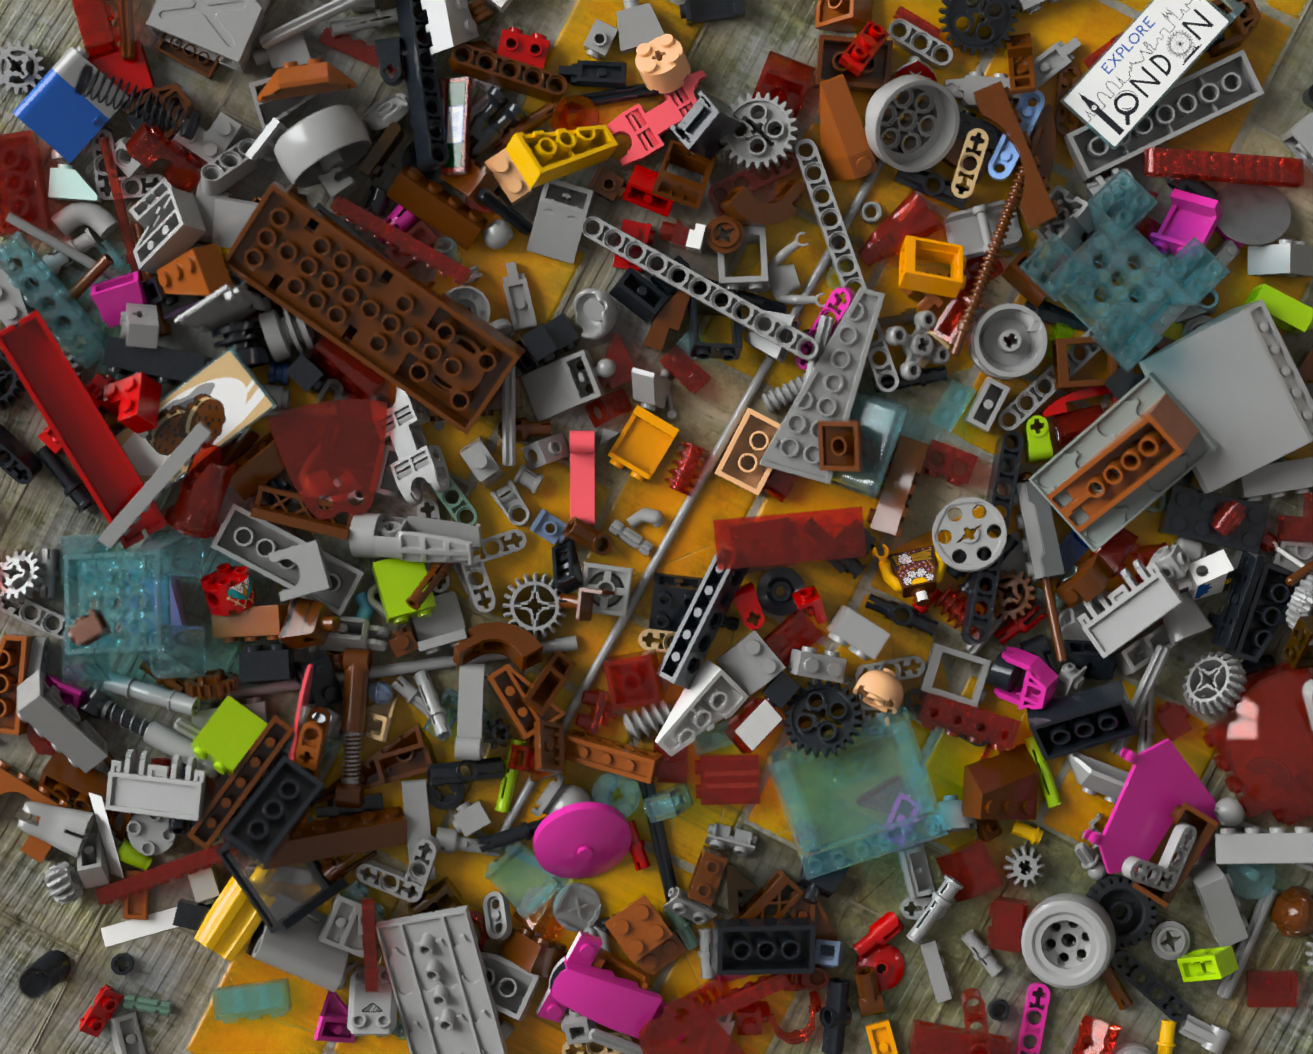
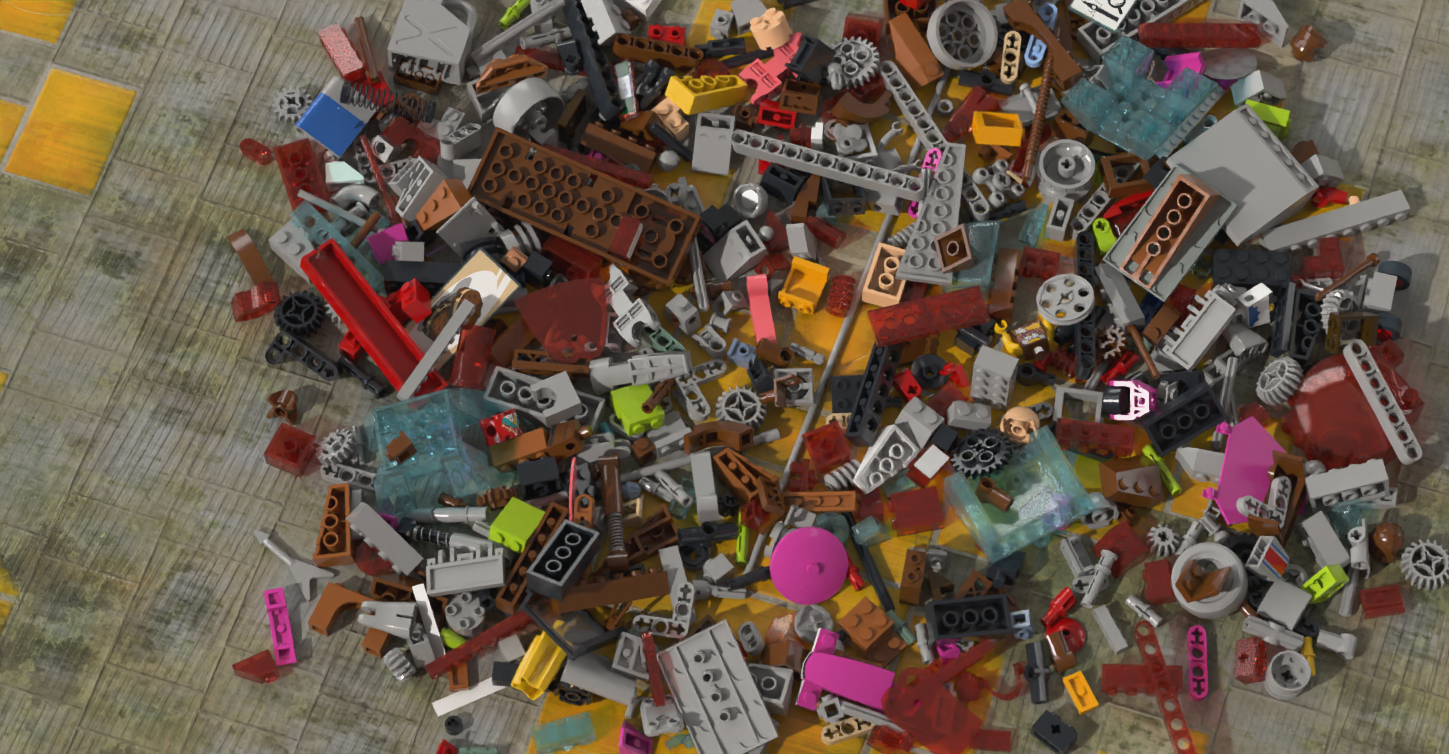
camera: 10 degrees left, 25 degrees down
black piece [18,950,71,999] -> none
light grey wing [245,118,289,161] -> none
clear light blue panel [484,841,563,919] -> none
reddish brown slope [522,649,576,716] -> none
light grey arm [627,508,664,529] -> none
light grey hinge [663,887,717,925] -> none
clear red piece [782,964,829,991] -> none
black axle [987,998,1010,1022] -> none
yellow pin [1010,820,1043,845] -> none
clear red brick [1211,500,1247,537] -> none
none -> nougat plate [501,246,528,273]
none -> clear red brick [609,215,644,260]
none -> light grey piece [665,183,687,206]
none -> light grey bracket [784,504,816,528]
none -> light grey axle [828,63,844,90]
none -> light grey plate [833,123,867,155]
none -> reddish brown piece [974,477,1014,513]
none -> light grey pin [1174,521,1204,558]
none -> reddish brown bracket [1175,559,1232,603]
none -> light grey piece [1243,615,1304,652]
none -> light grey torso [1244,536,1289,581]
none -> light grey slope [1257,579,1312,630]
none -> light grey panel [1348,517,1370,579]

